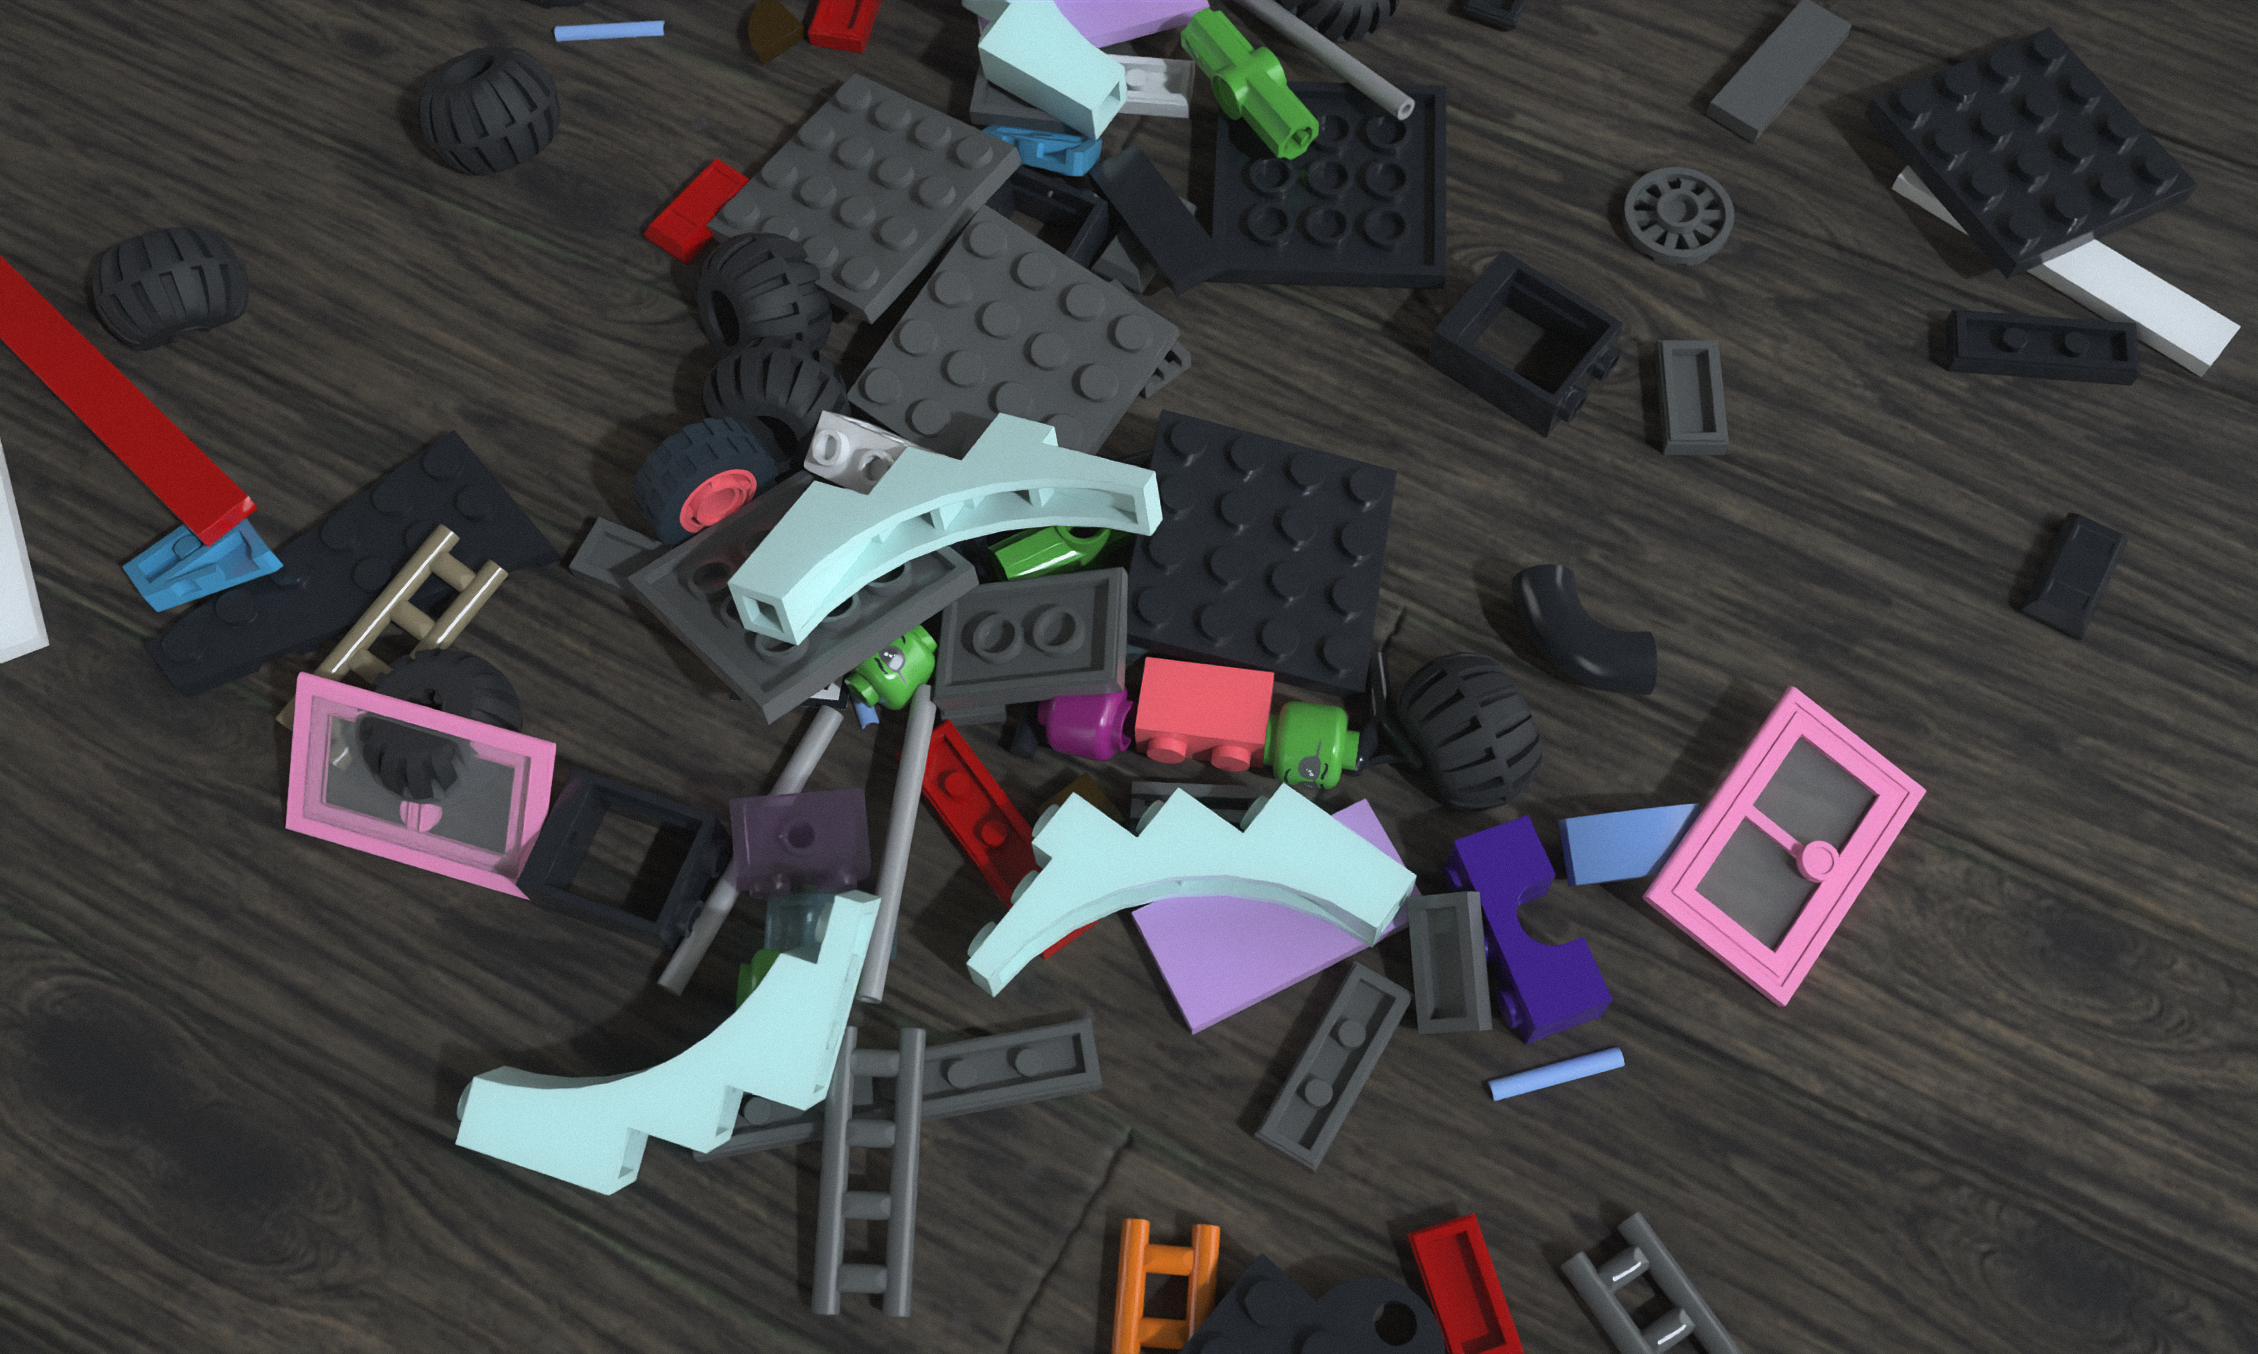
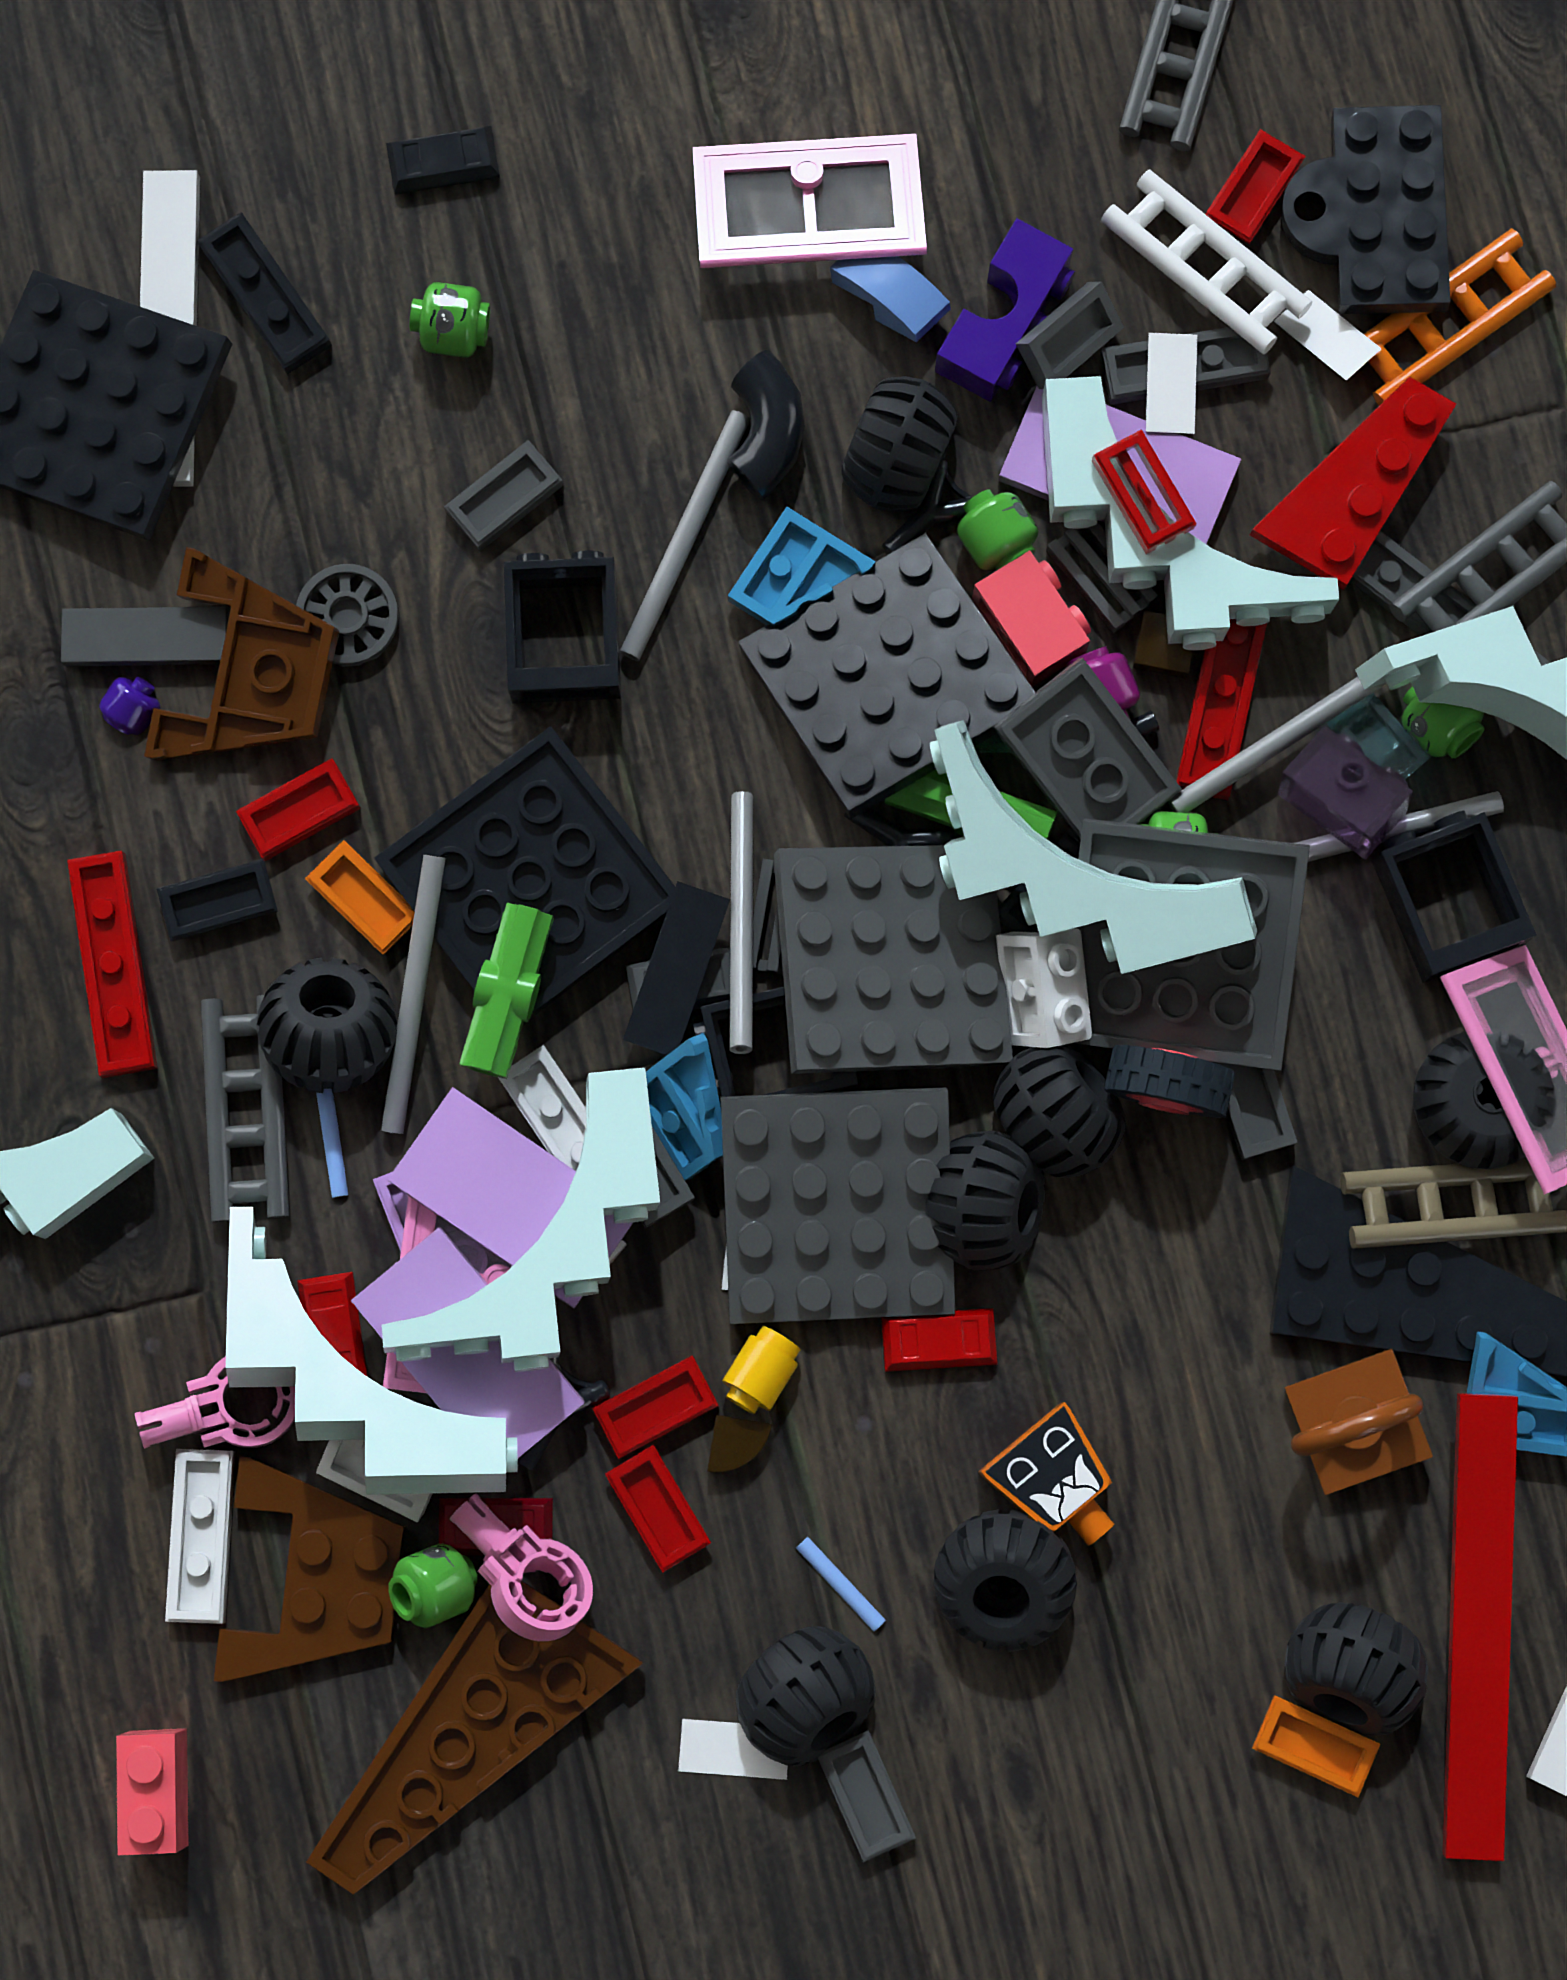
camera: 135 degrees left, 15 degrees up
light blue piece [1487,1046,1624,1101] -> none
none -> dark purple piece [99,677,160,735]
none -> reddish brown wing [144,547,339,761]
none -> red tile [236,758,361,861]
none -> orange tile [305,840,415,955]
none -> bright green head [409,282,490,358]
none -> light grey piece [620,410,751,661]
none -> yellow brick [722,1326,801,1414]
none -> dark azure wing [728,507,875,627]
none -> light grey piece [730,791,753,1054]
none -> torso [978,1402,1114,1546]
none -> red tile [1092,429,1197,554]
none -> white bar [1101,169,1313,354]
none -> white sticker [1146,333,1197,434]
none -> red wing [1250,376,1456,590]
none -> orange tile [1252,1695,1380,1797]
none -> white sticker [1274,290,1381,380]
none -> dark orange tile [1284,1349,1433,1495]

